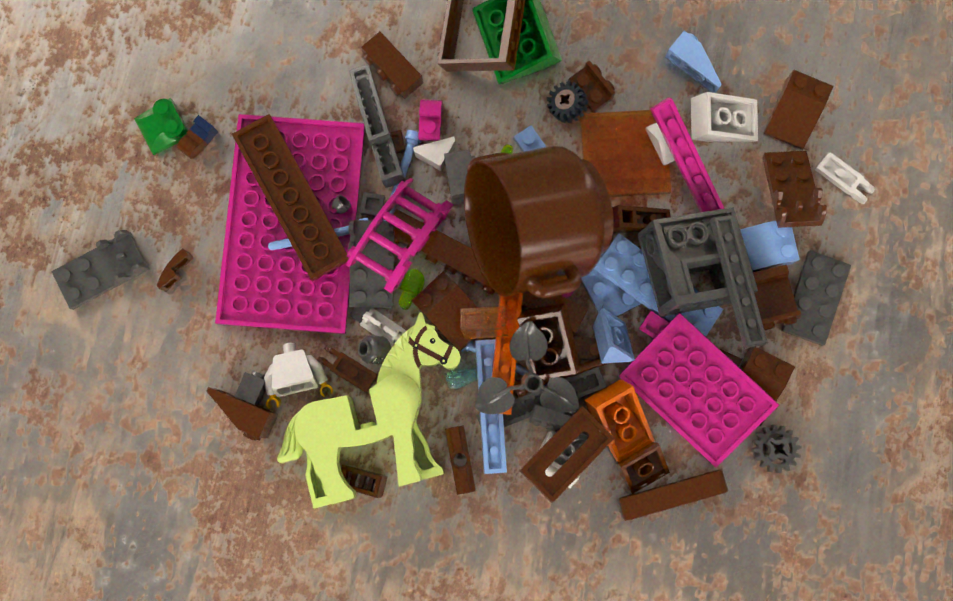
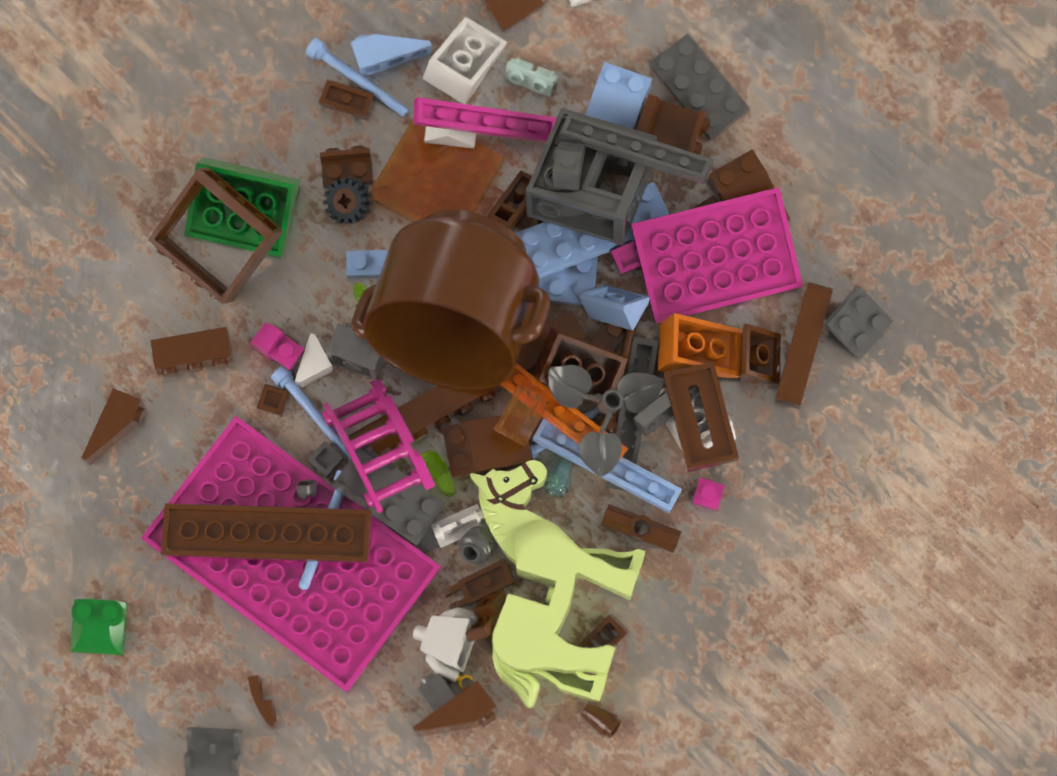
camera: 55 degrees left, 5 degrees down
leg [177,115,218,159] -> none
dark grey slope [349,64,406,188] -> none
dark grey gear [751,425,802,473] -> none
reddish brown hinge [763,151,827,228] -> none
none -> reddish brown slope [81,388,146,465]
none -> light blue piece [305,38,410,117]
none -> reddish brown plate [319,79,375,120]
none -> reddish brown slope [465,590,506,642]
none -> light aqua hinge [504,57,558,97]
none -> dark grey slope [553,141,585,191]
none -> reddish brown cone [581,703,621,739]
none -> dark pink plate [692,478,725,511]
none -> dark grey plate [824,286,893,359]

